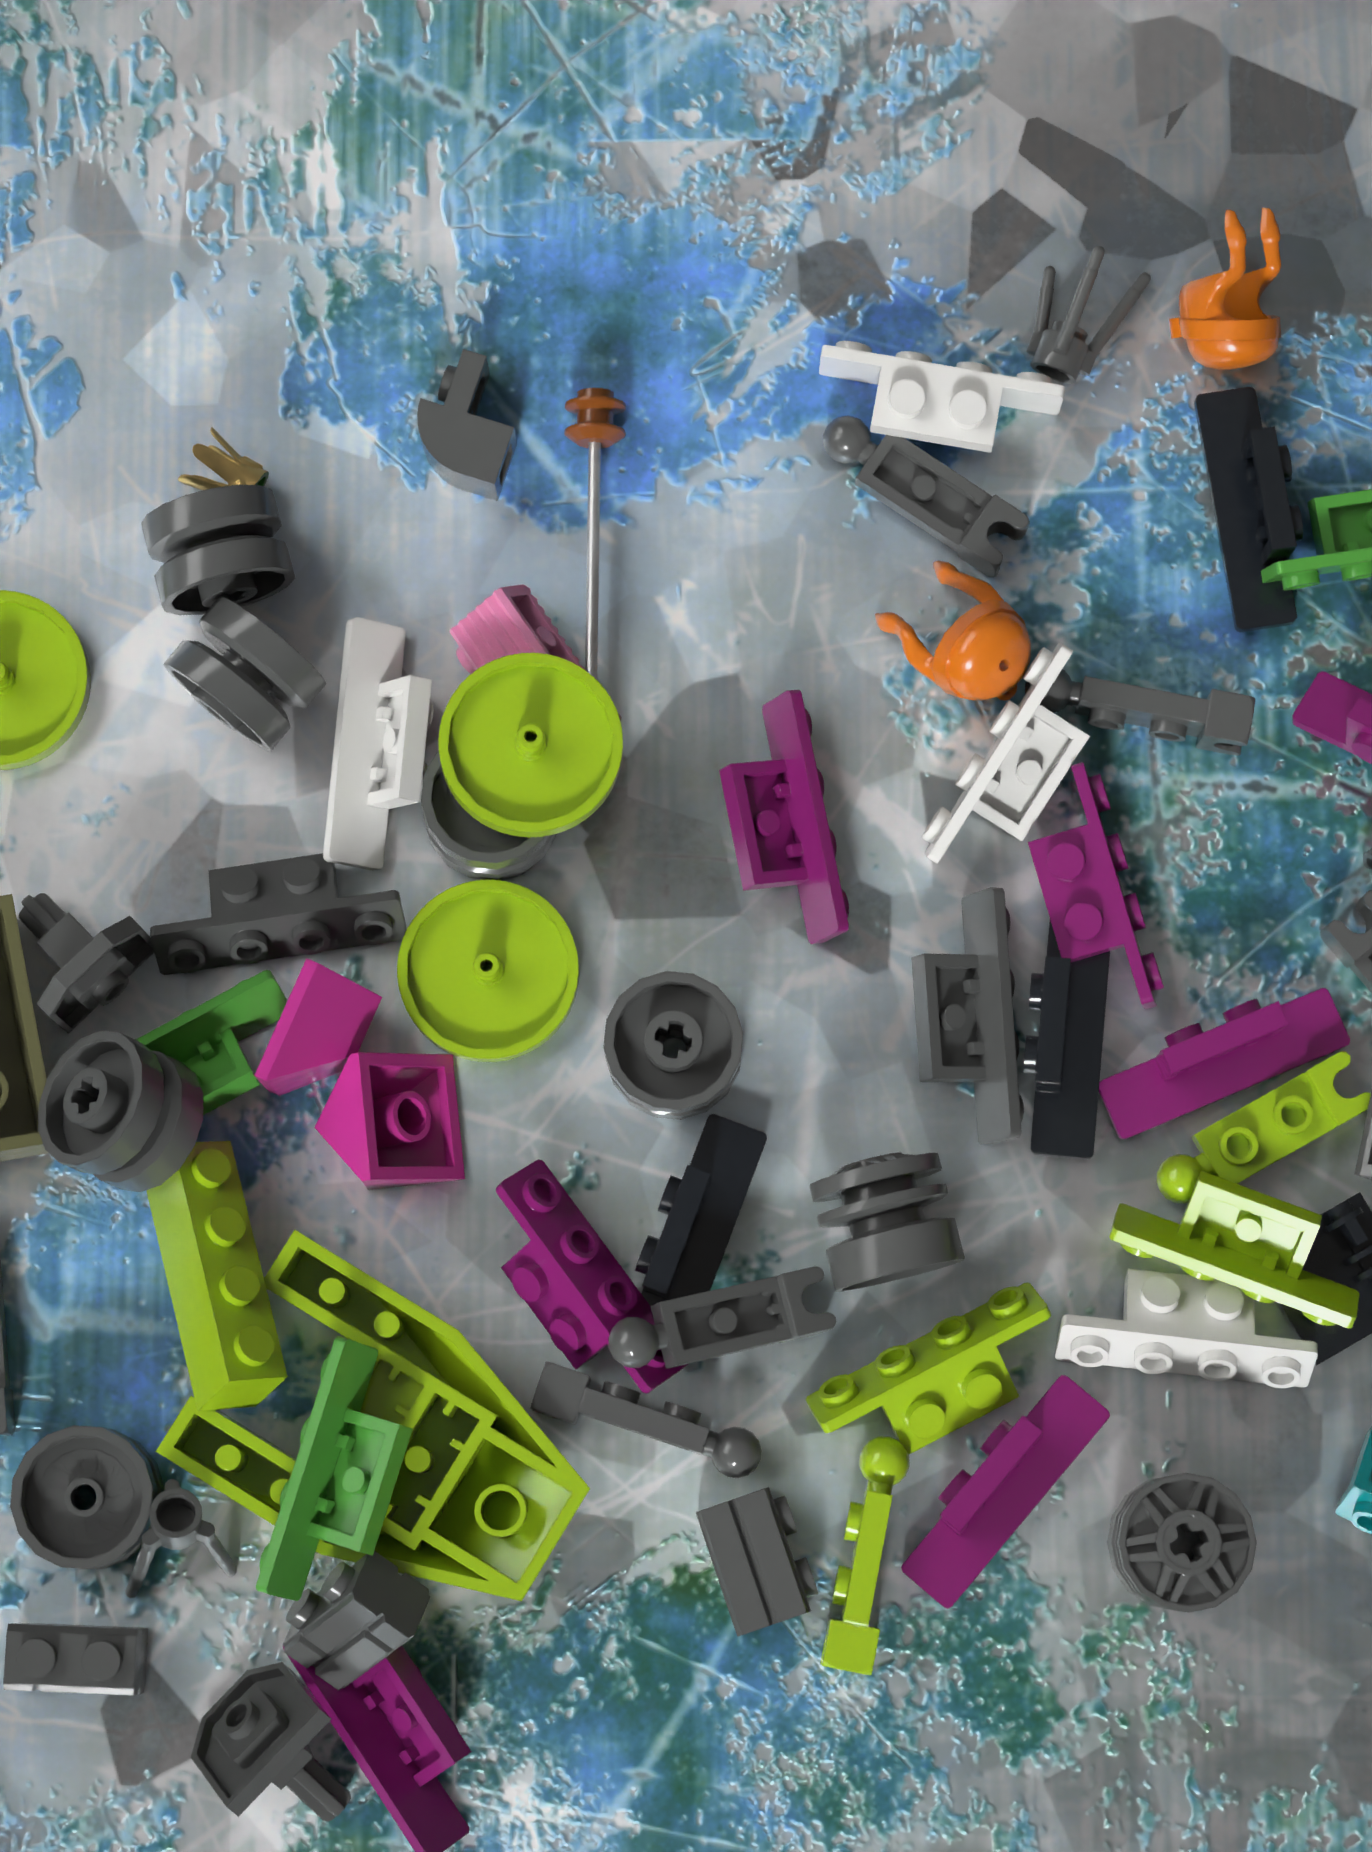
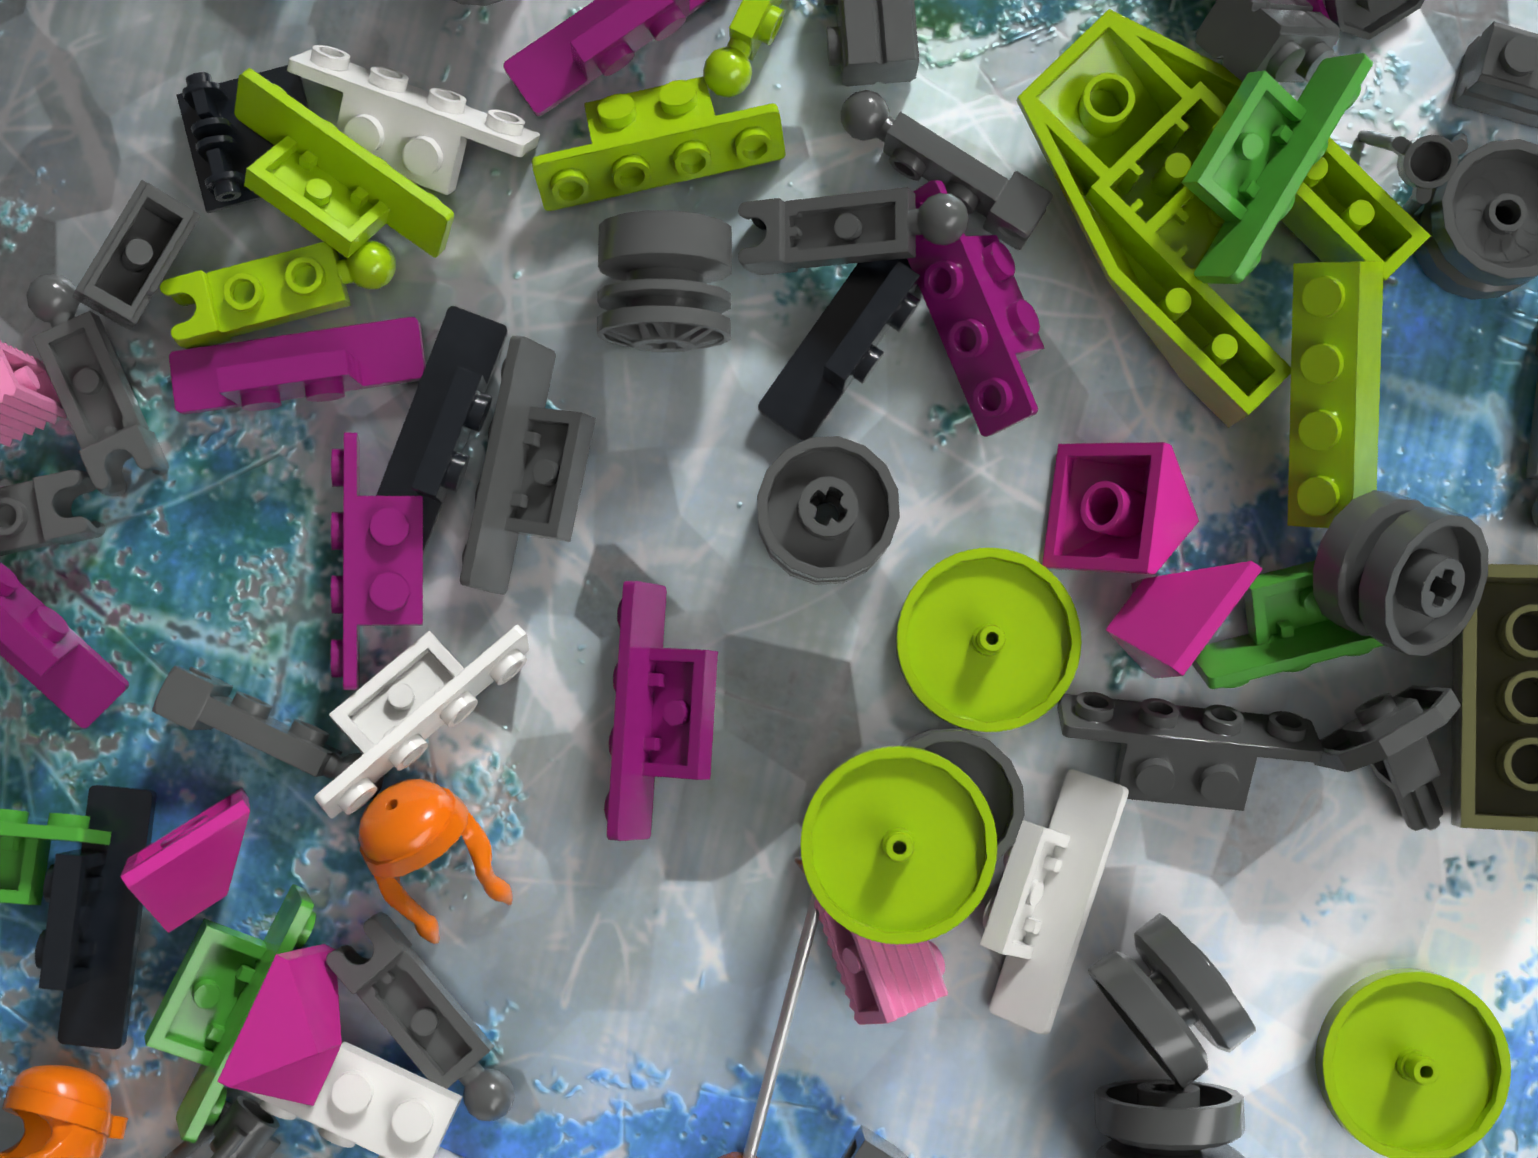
camera: 165 degrees left, 5 degrees up
none -> dark pink slope [120,787,250,933]
none -> bright green bracket [144,884,316,1144]
none -> dark pink slope [217,944,342,1106]

